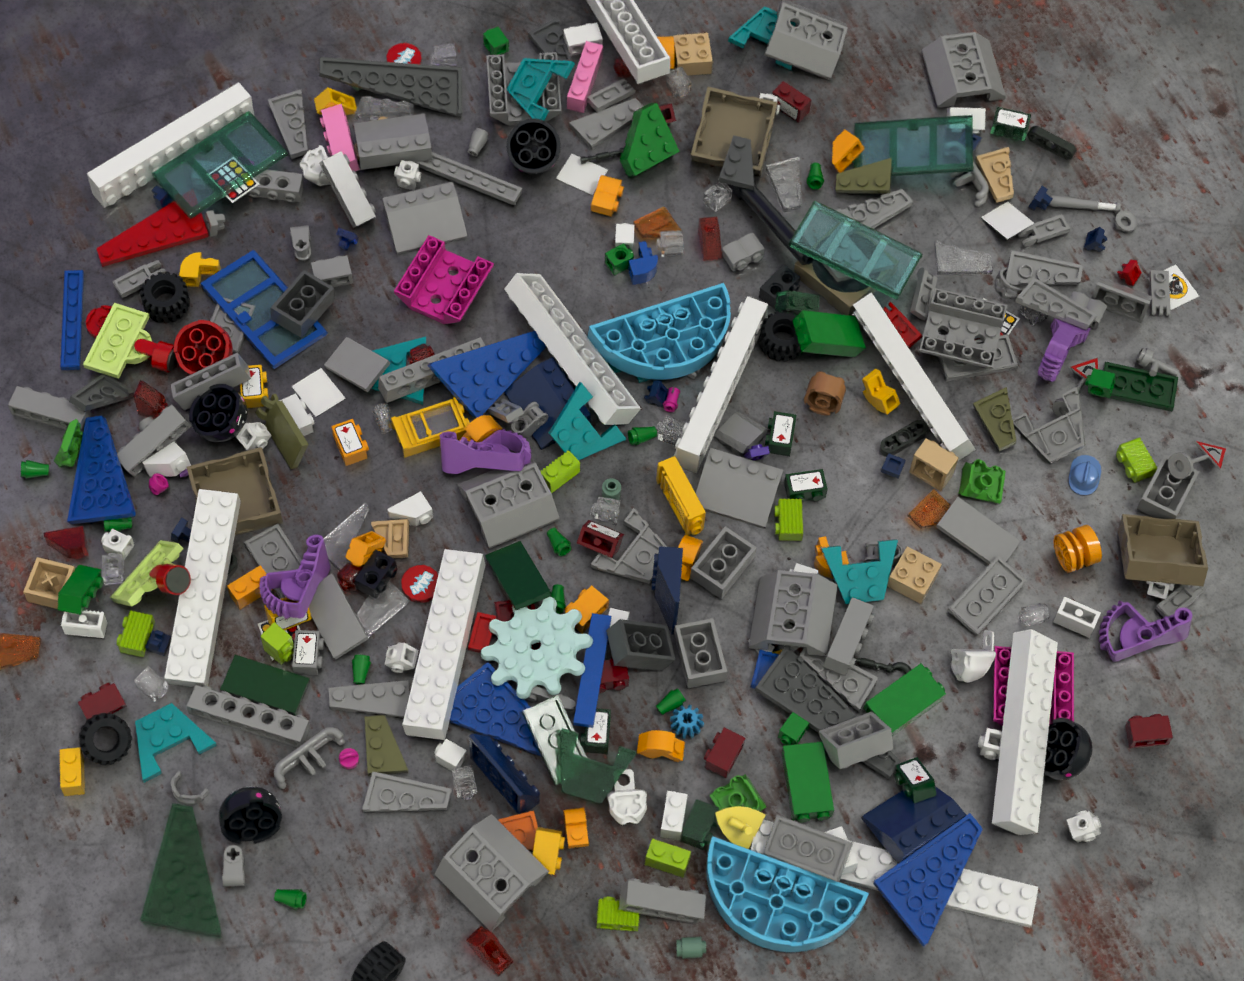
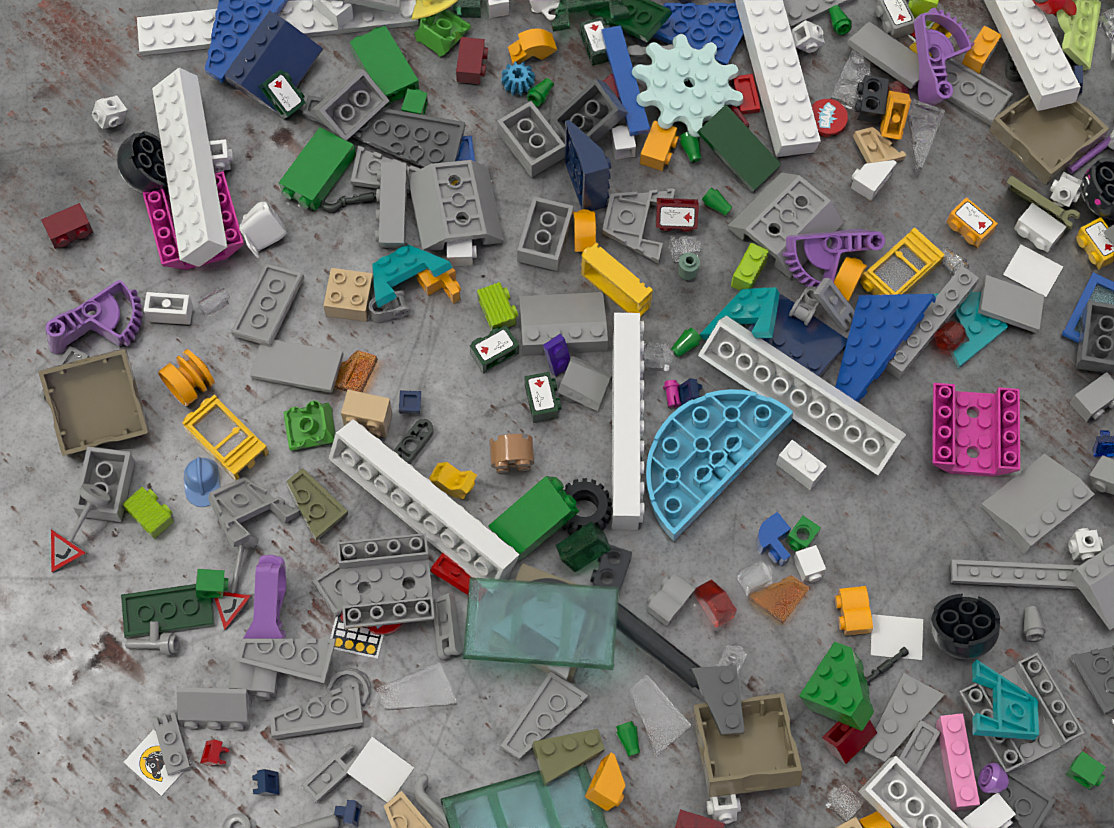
camera: 160 degrees right, 5 degrees up
none -> yellow door [182,394,269,481]
none -> white brick [776,440,827,490]
none -> medium lavender cone [978,762,1009,793]

